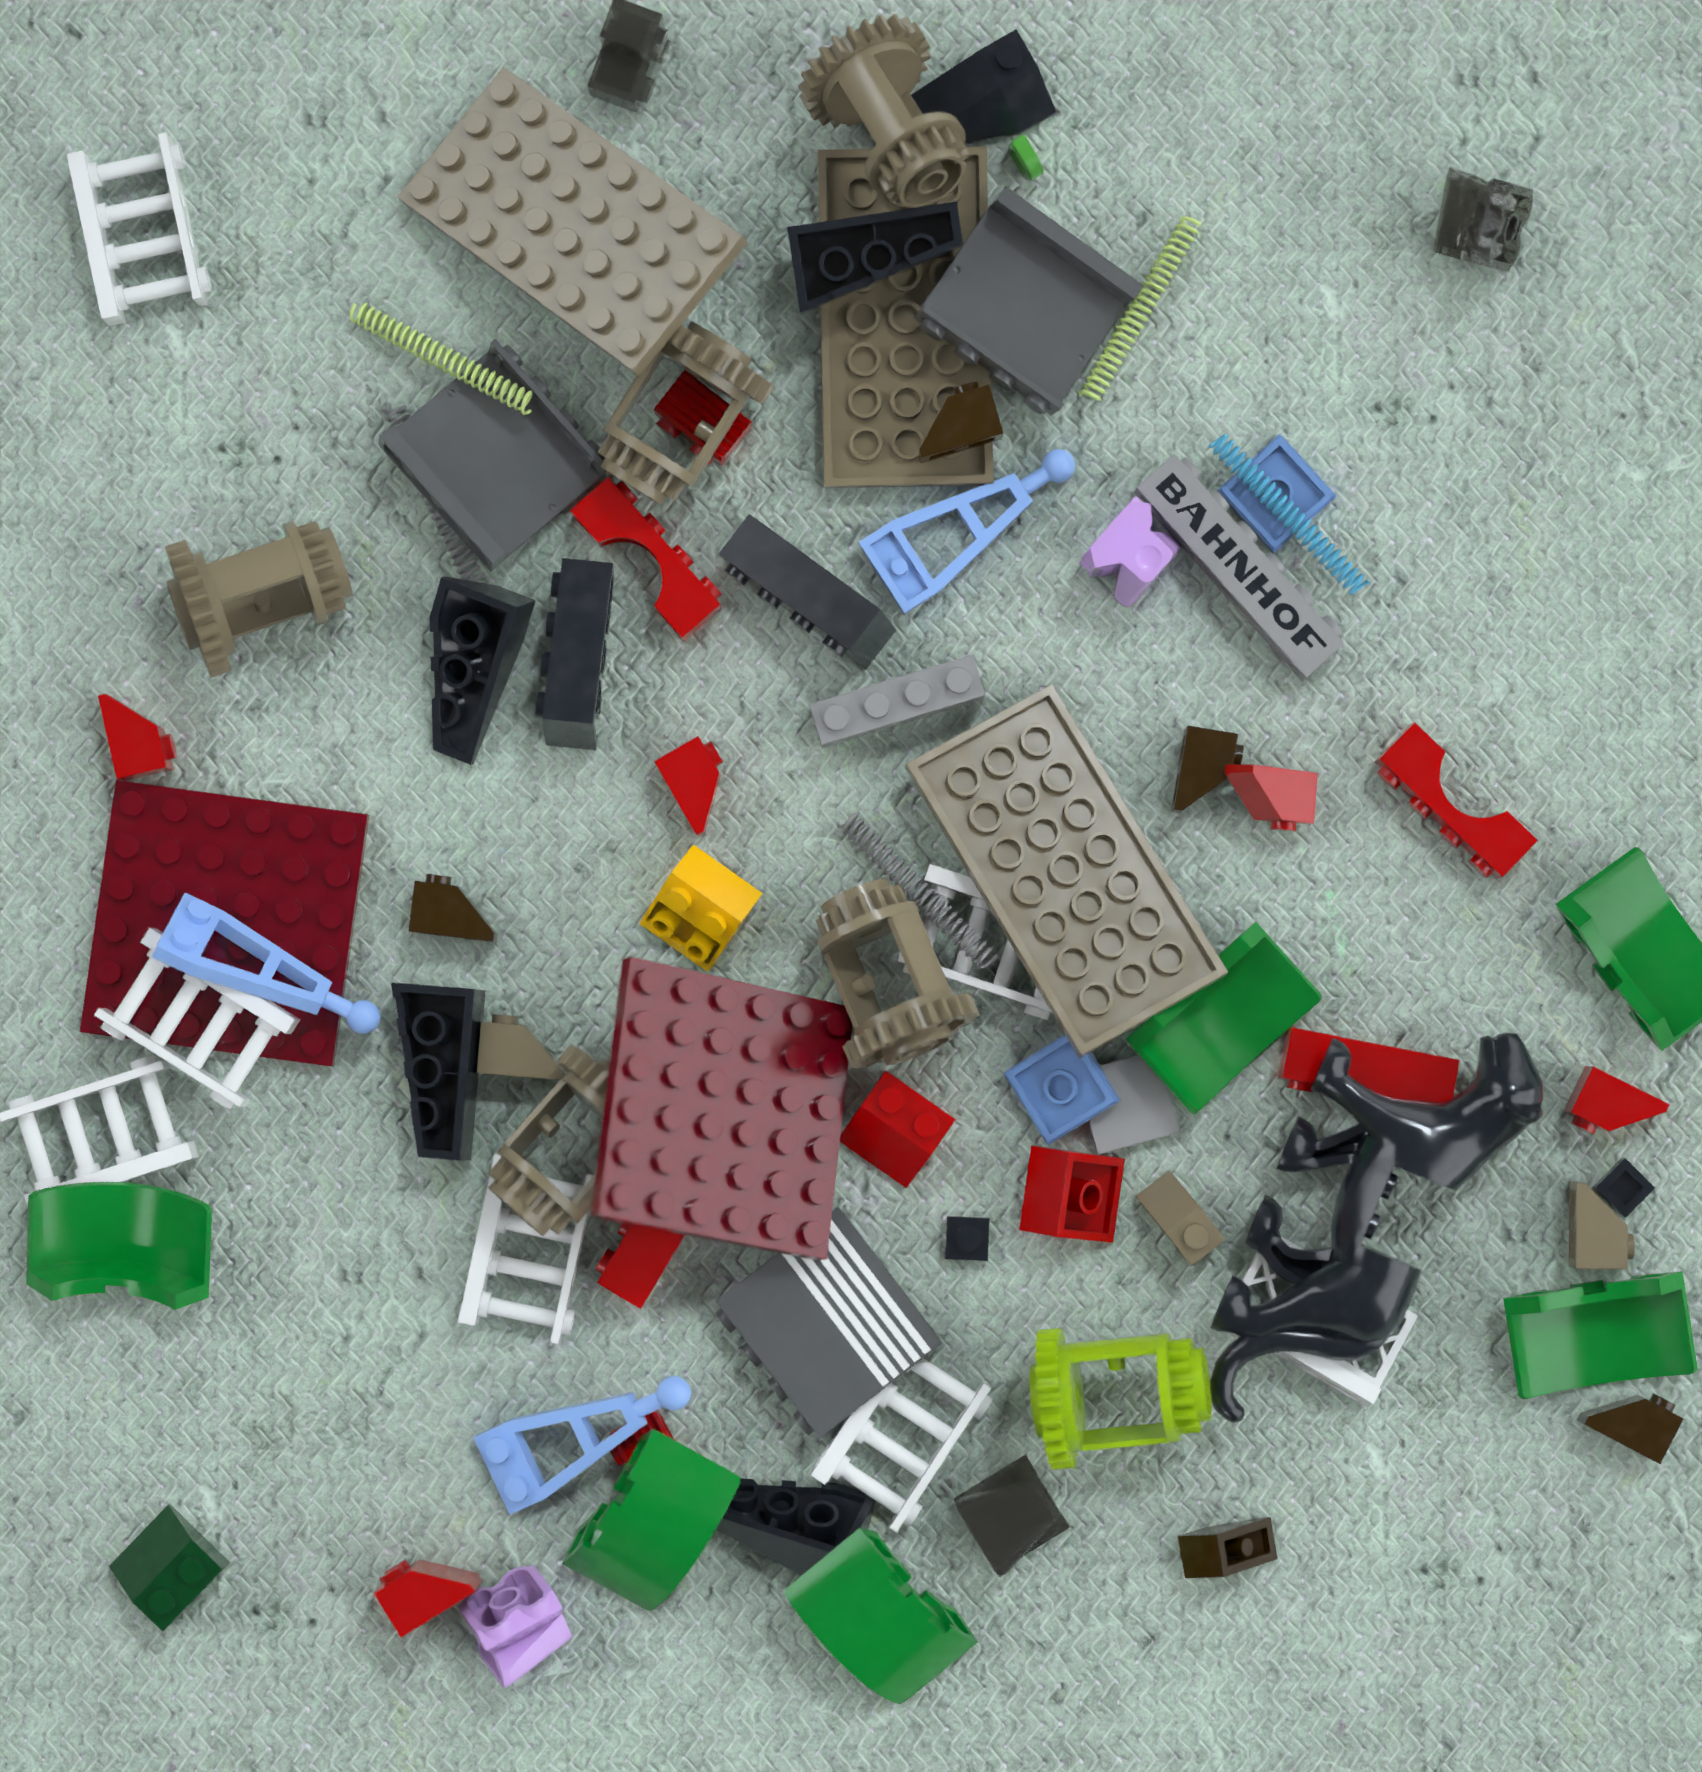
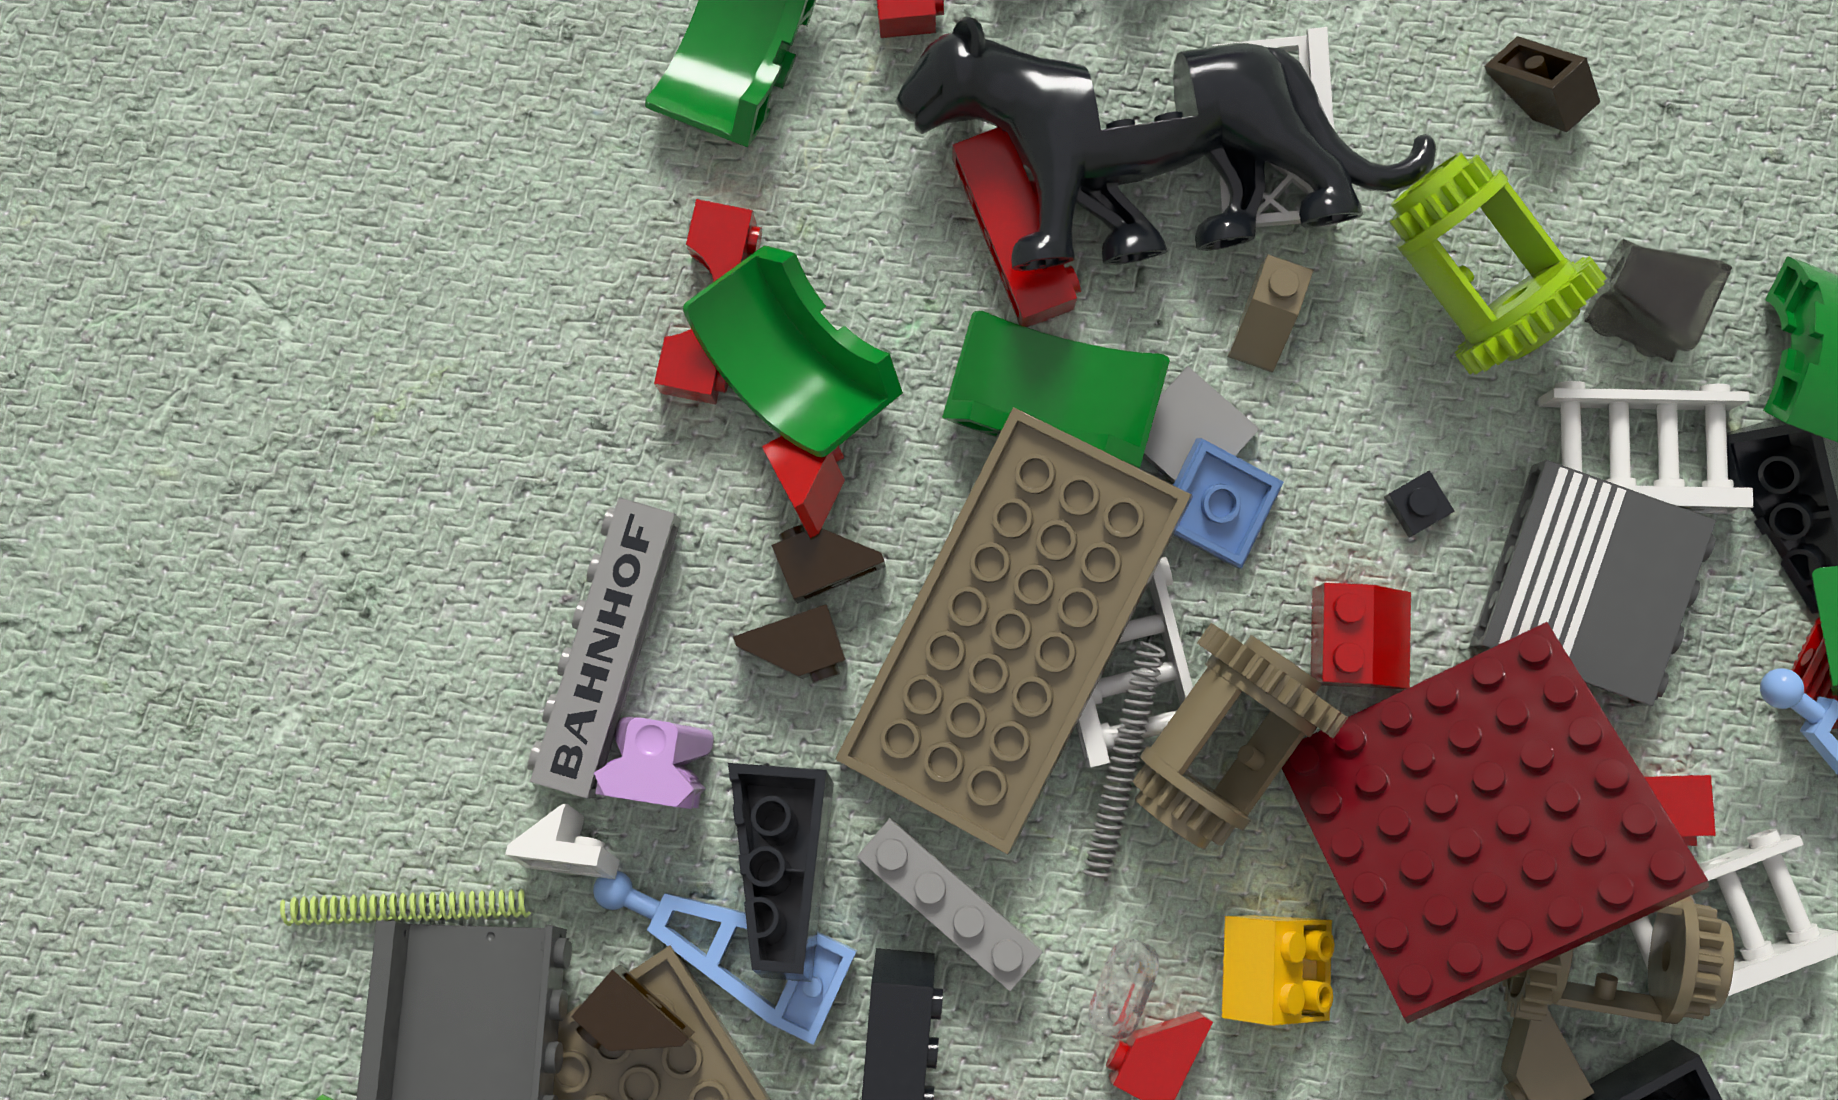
camera: 120 degrees left, 5 degrees down
red slope [1019,1146,1125,1243] -> none
medium azure piece [1209,434,1370,595] -> none
medium blue tile [1217,434,1337,554] -> none
clear smoke piece [1433,167,1534,272] -> none
none -> white slope [505,804,620,879]
none -> green panel [683,245,903,457]
none -> black wedge [728,763,834,982]
none -> dark brown slope [733,604,847,684]
none -> clear plate [1088,938,1159,1040]

